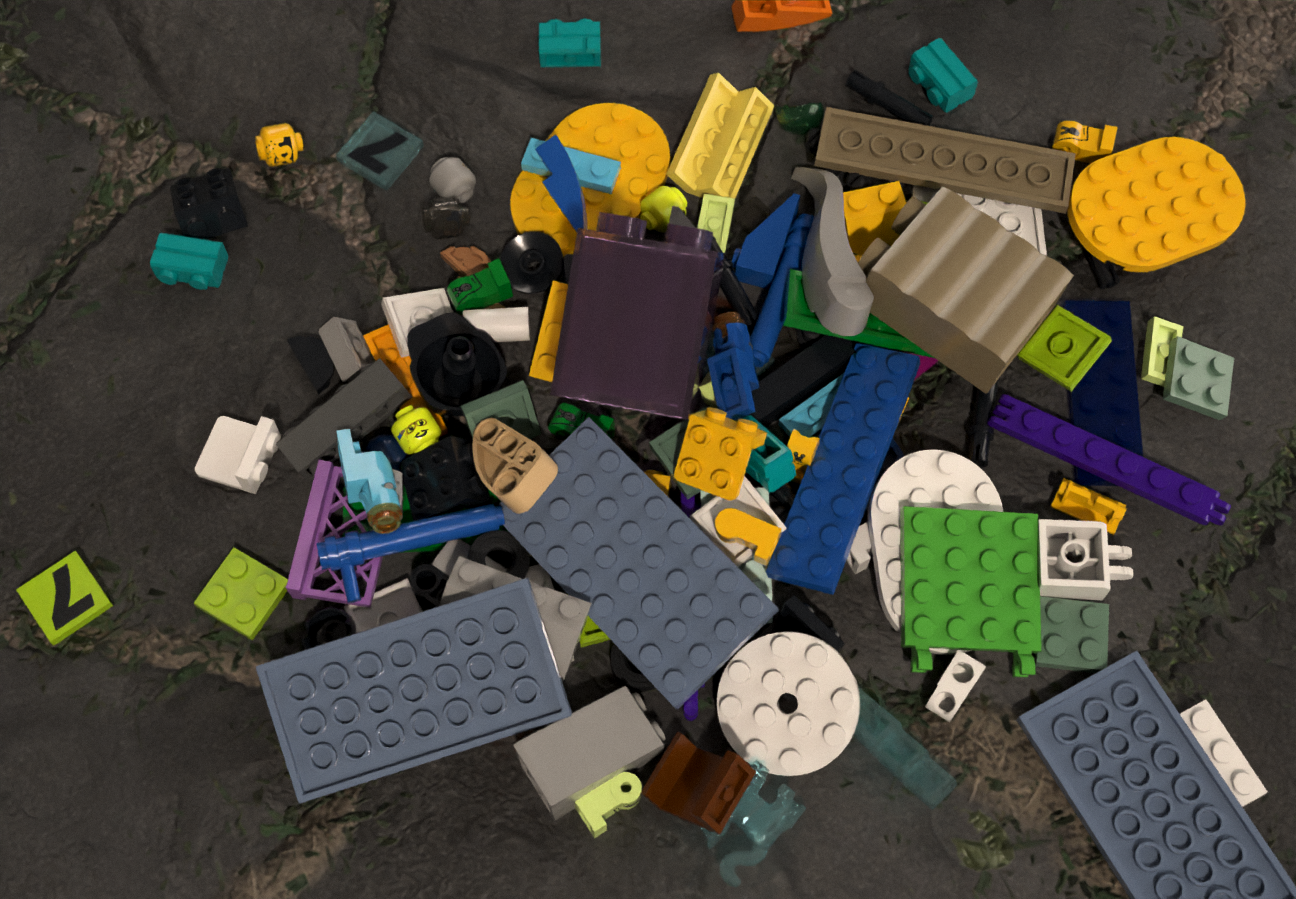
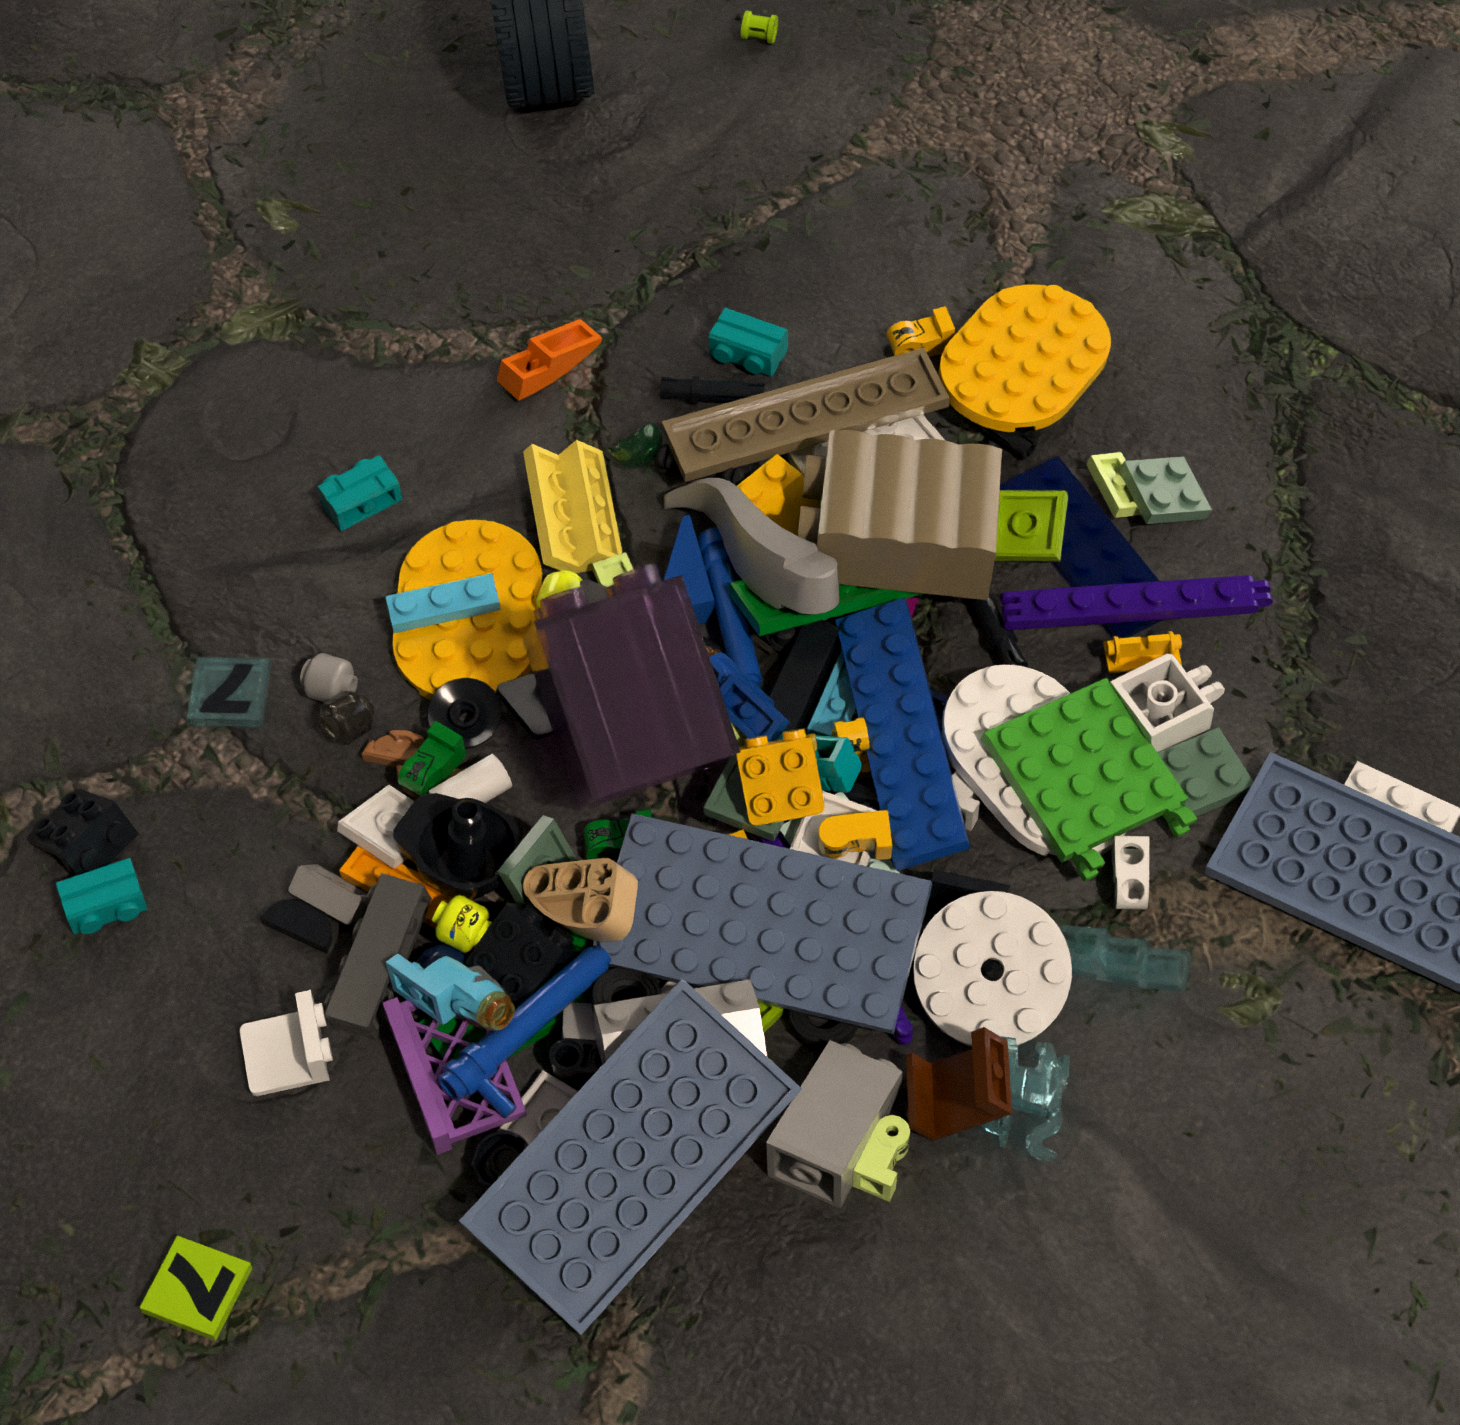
camera: 30 degrees left, 10 degrees down
lime plate [194,547,288,641] -> none
yellow head [255,123,303,167] -> none
yellow plate [529,281,586,384] -> none
blue slope [535,135,588,240] -> none

